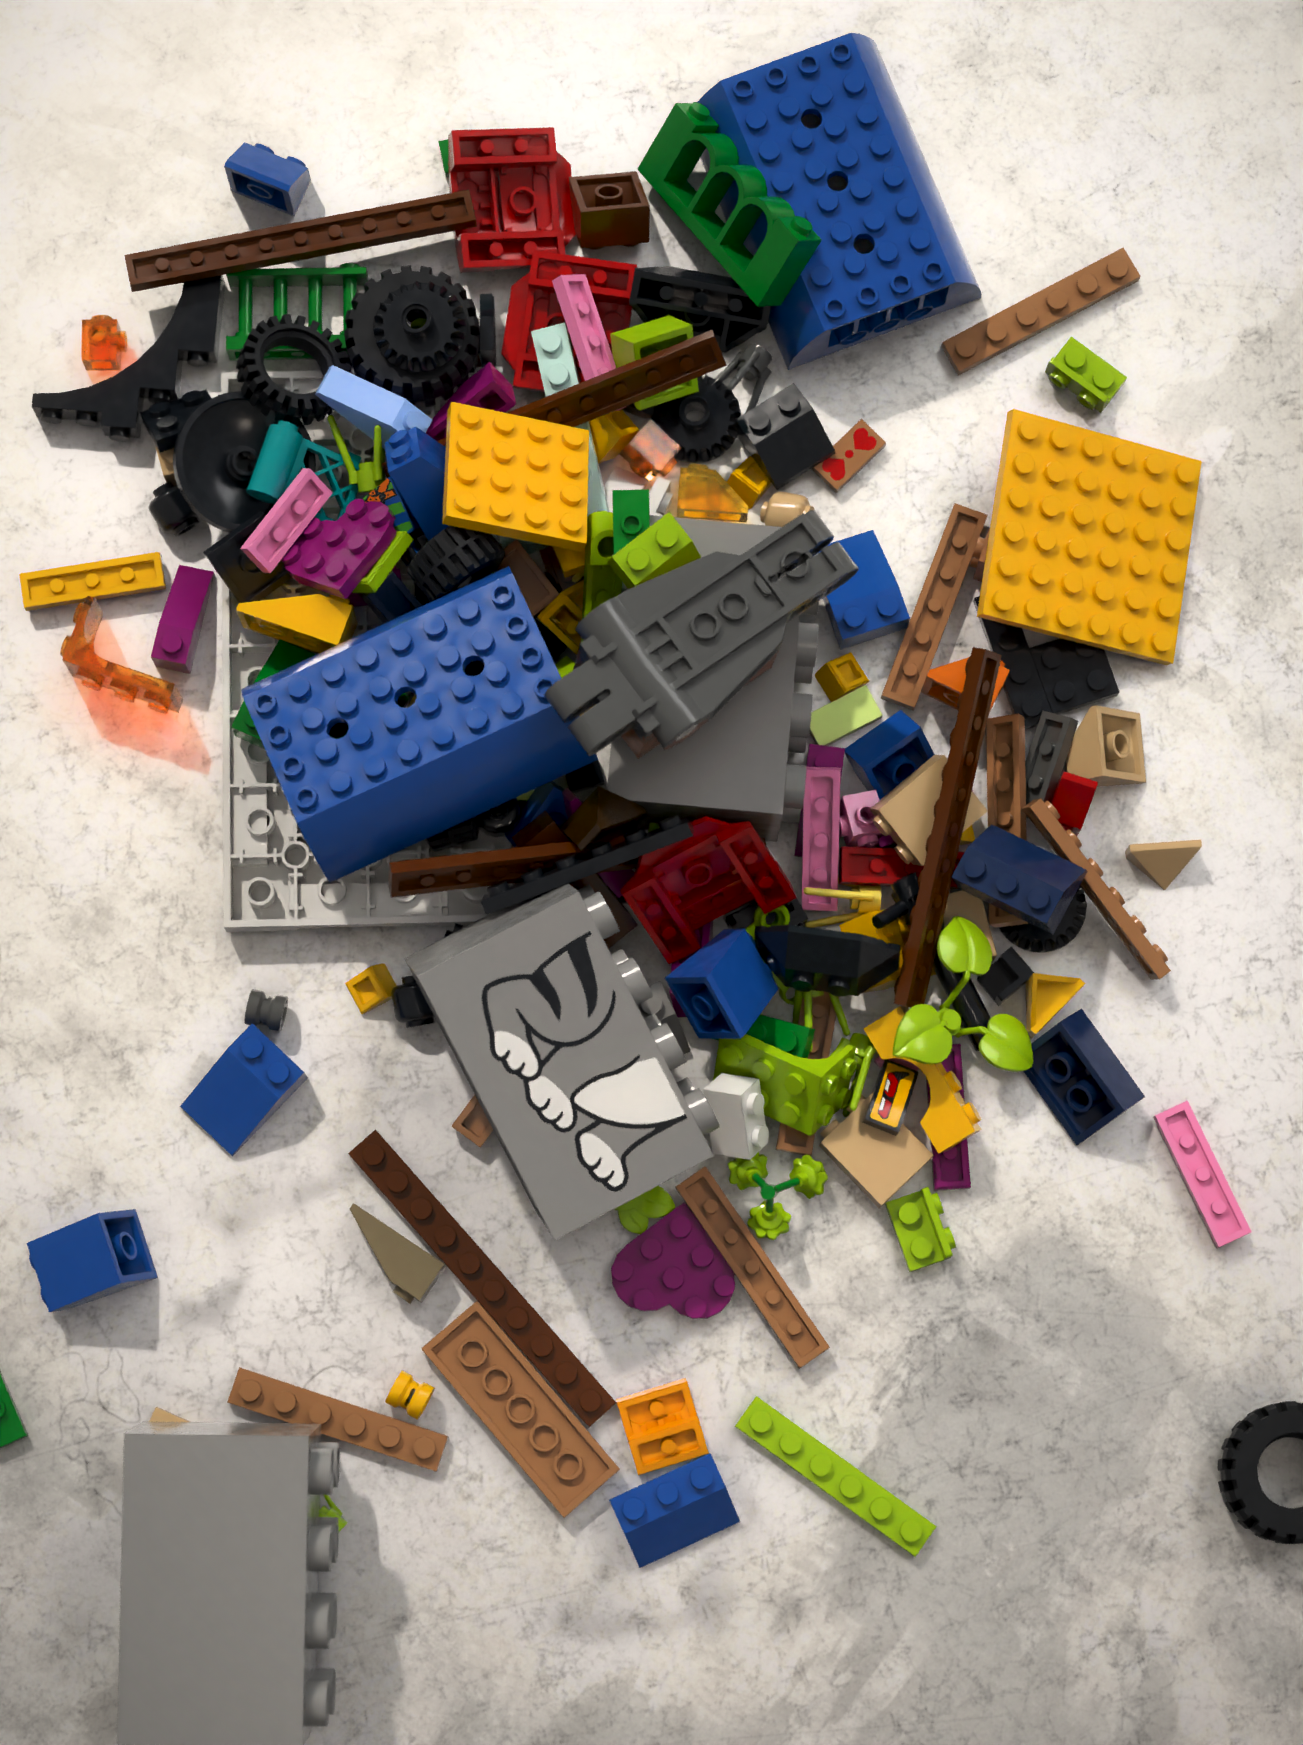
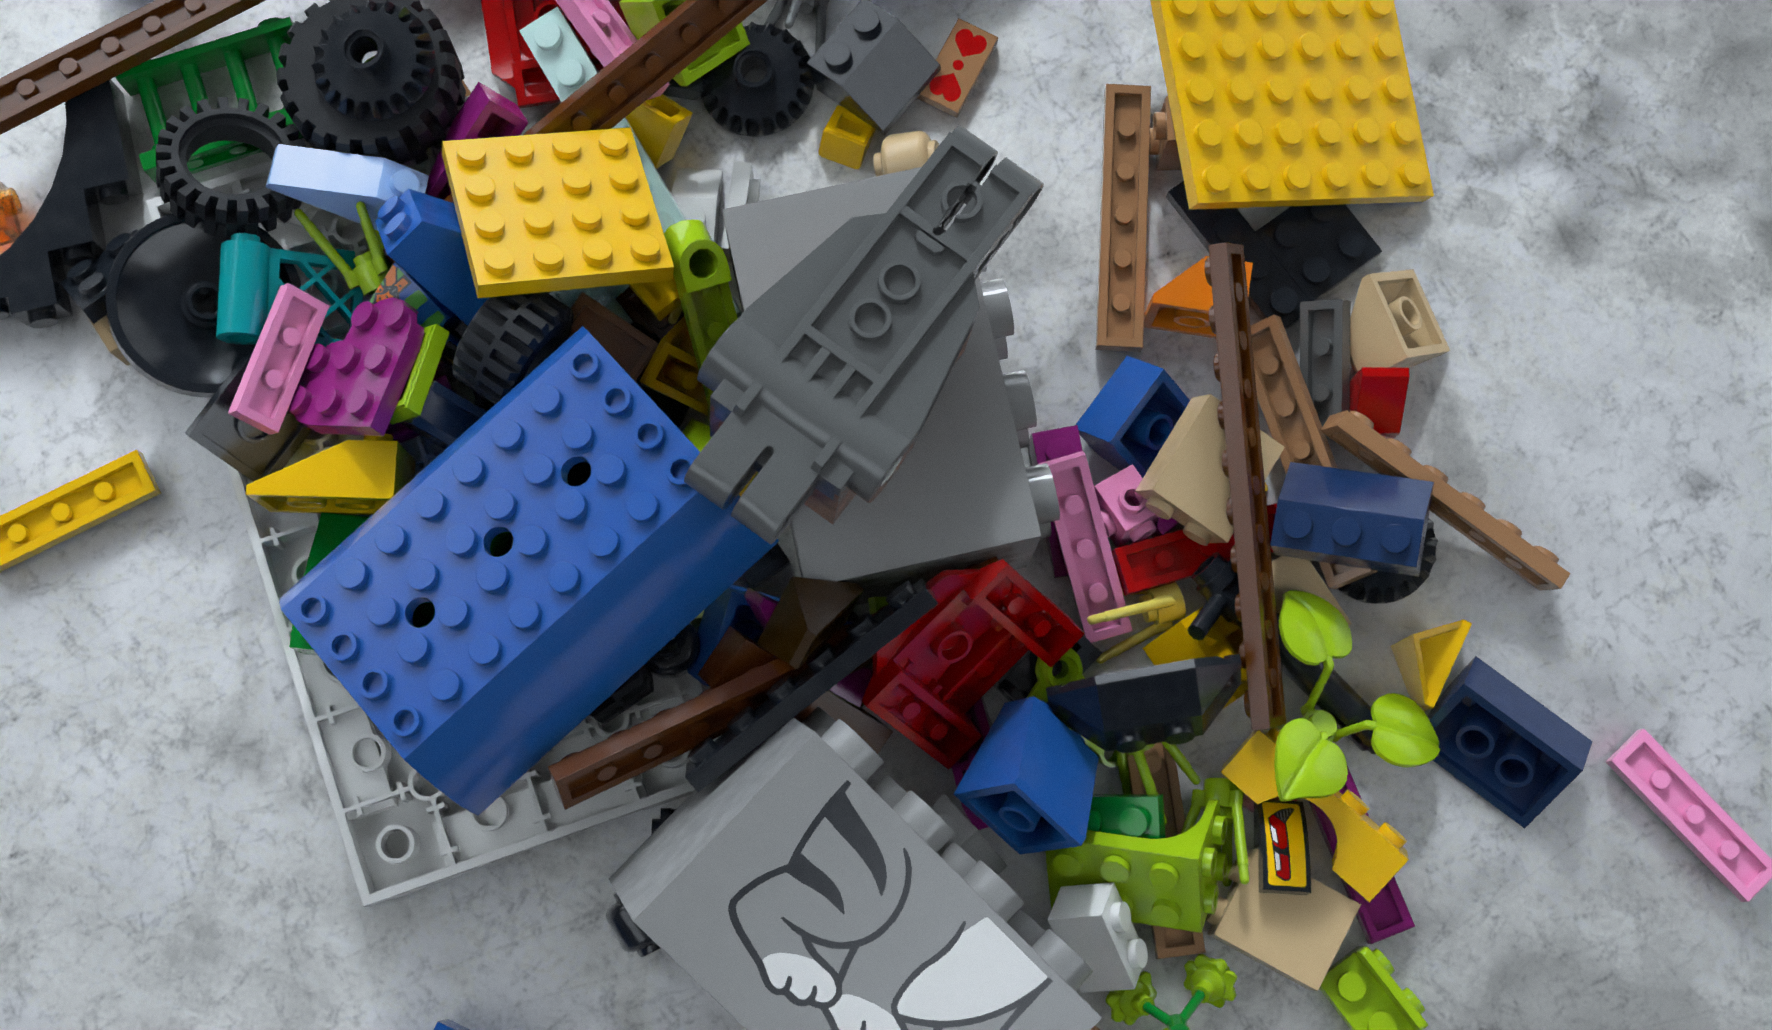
camera: 20 degrees left, 0 degrees up
clear orange bracket [60,596,183,714] -> none
black head [148,482,199,537] -> none
magenta slope [151,565,214,674] -> none
dark grey wheel [244,989,288,1032] -> none
yellow slope [345,963,397,1014] -> none
black tile [479,294,497,367] -> none
lime slope [607,512,701,589] -> none
green plate [612,490,650,555] -> none
clear orange brick [619,419,682,482] -> none
clear yellow slope [677,464,748,523] -> none
yellowish green tile [809,685,883,746] -> none
yellow slope [815,652,869,702] -> none
blue slope [818,530,910,650] -> none
black panel [977,946,1034,1006] -> none
tan slope [1125,839,1202,890] -> none

